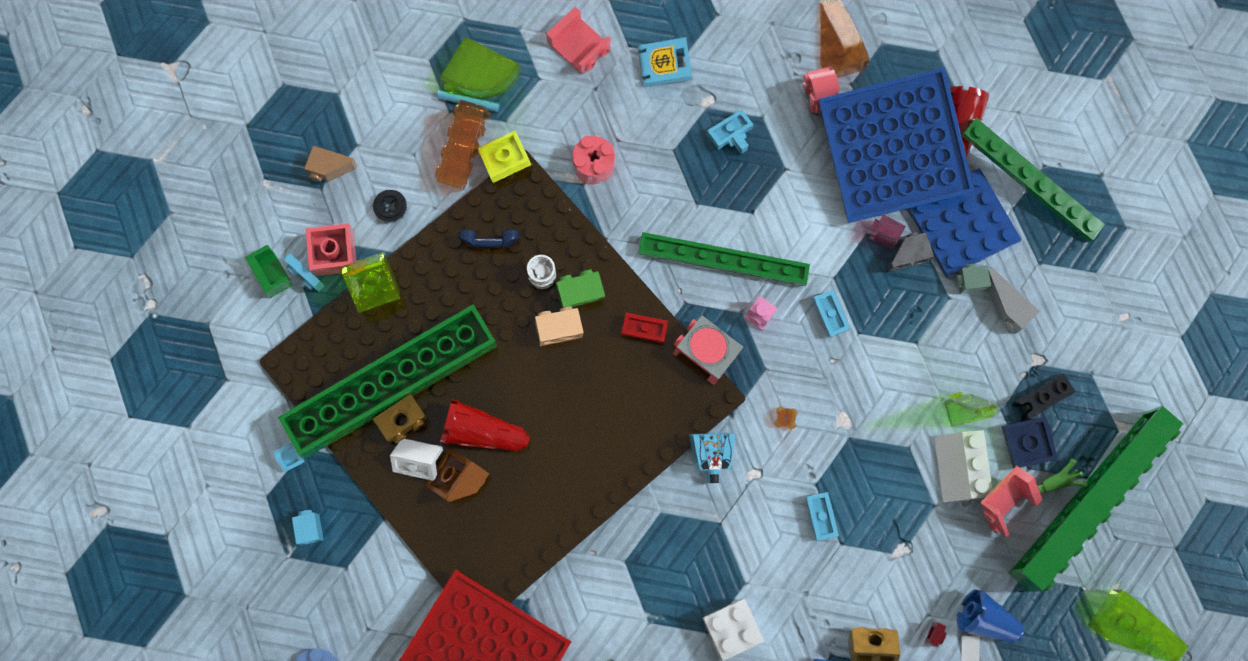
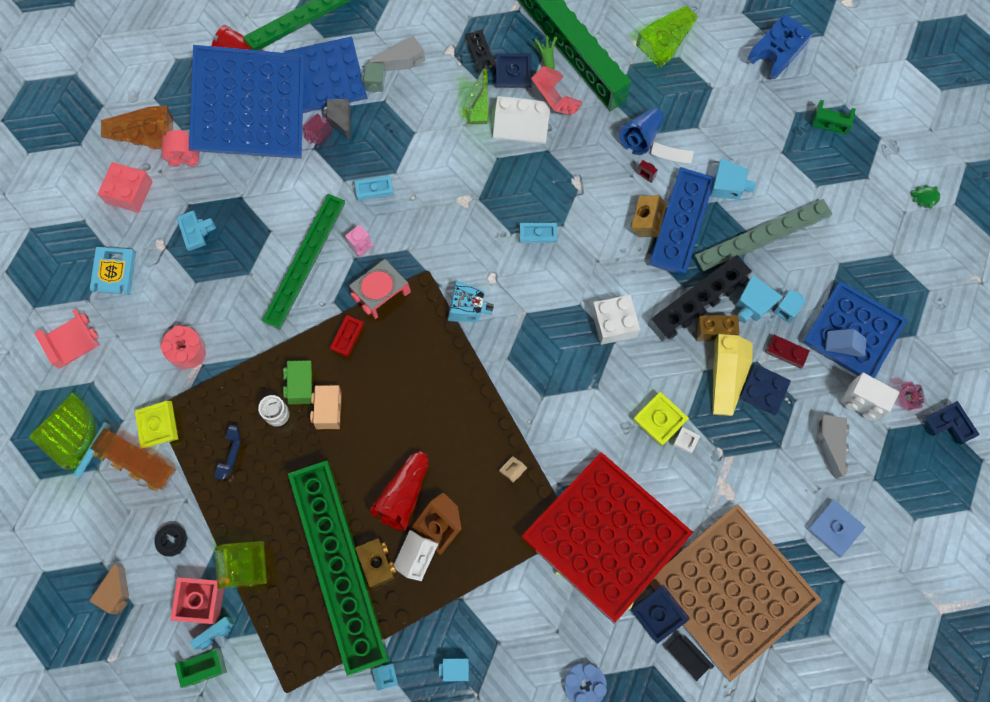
camera: 75 degrees left, 5 degrees down
clear orange plate [774,406,798,430] -> none
none -> coral brick [97,162,153,213]
none -> tan plate [499,456,527,482]

